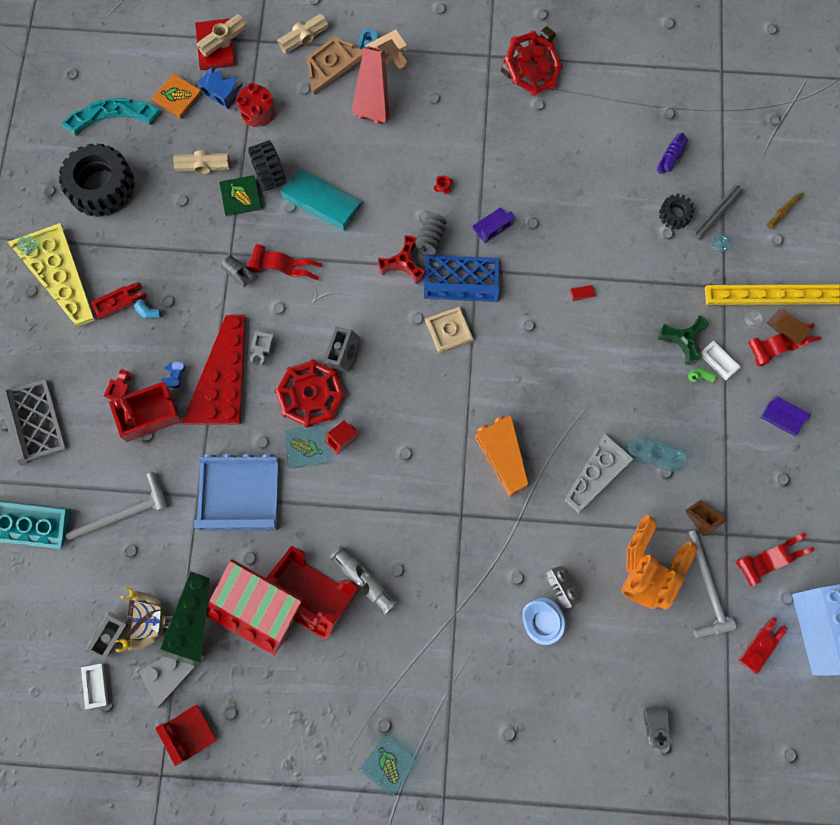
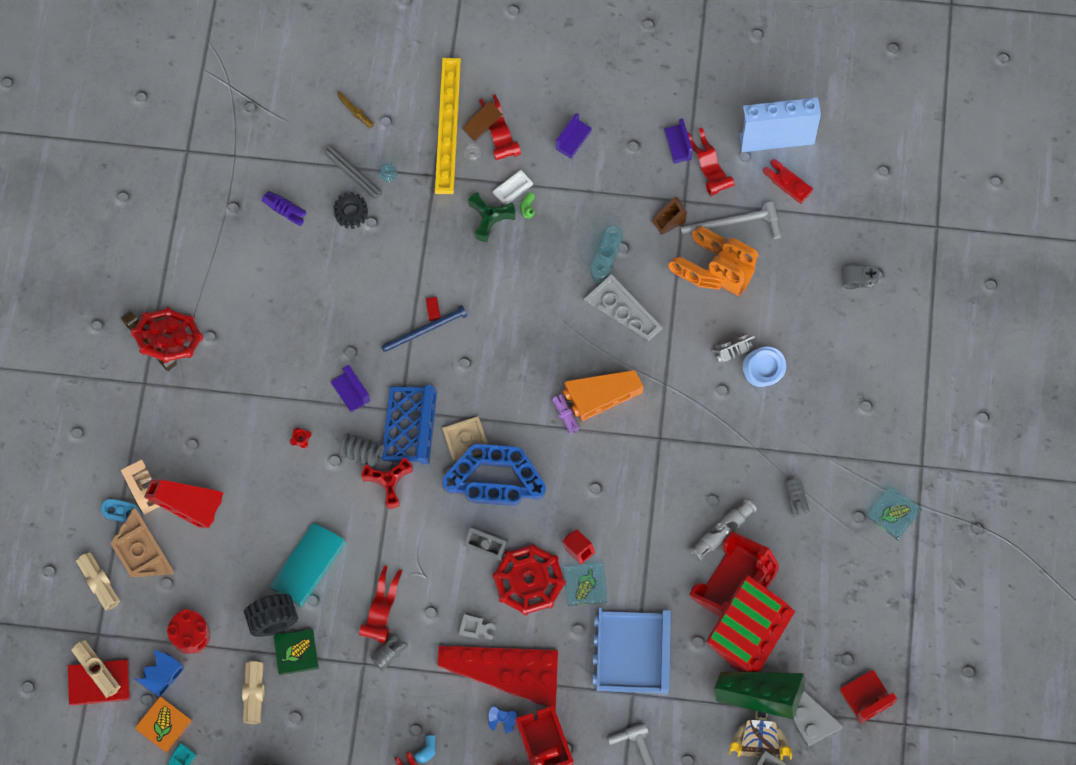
camera: 85 degrees left, 5 degrees down
none -> dark blue bar [382,305,468,352]
none -> blue piece [442,444,546,506]
none -> medium lavender pin [552,394,580,434]
none -> dark purple panel [664,118,693,164]
none -> dark grey hinge [784,479,810,517]

